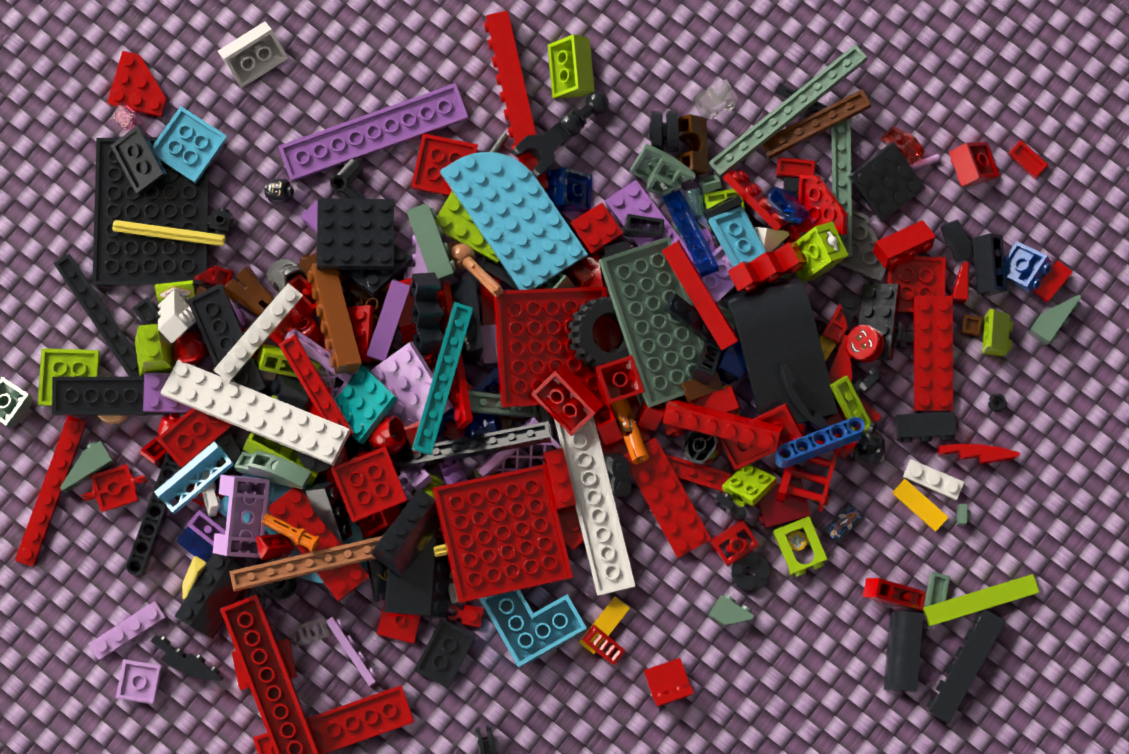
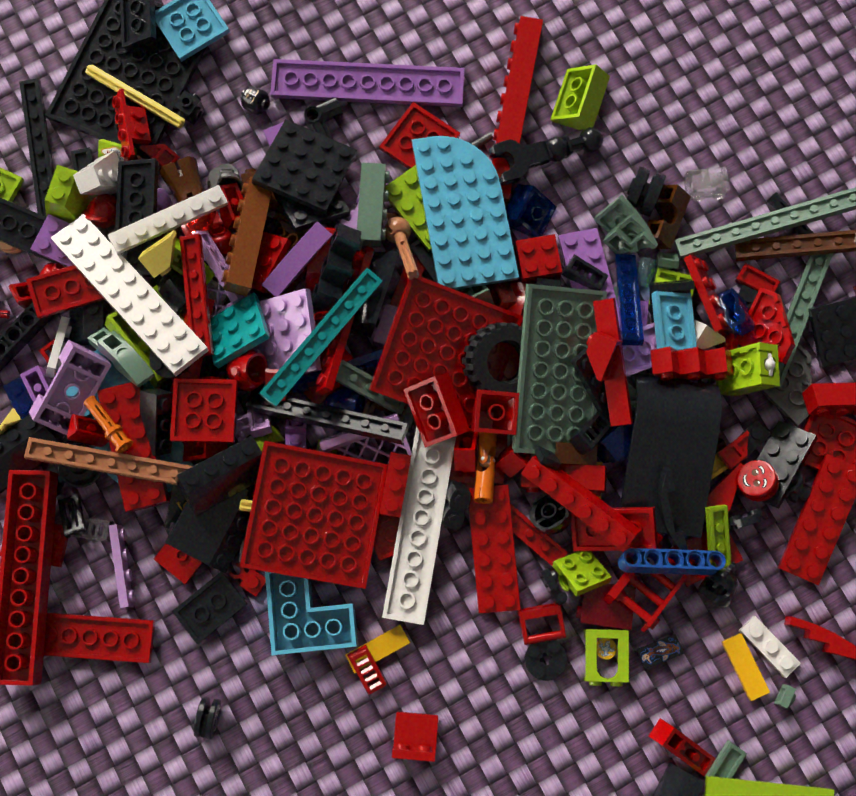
camera: 25 degrees right, 0 degrees up
medium azure fence [155,442,234,514] -> none
sand green slope [708,594,754,627] -> none
red plate [726,535,748,557] -> none
black brick [894,412,956,443] -> none
none -> black tile [58,494,87,538]
none -> red bracket [112,89,151,161]
none -> light yellow slope [138,230,177,278]
none -> black tile [534,446,561,470]
none -> red slope [586,331,623,381]

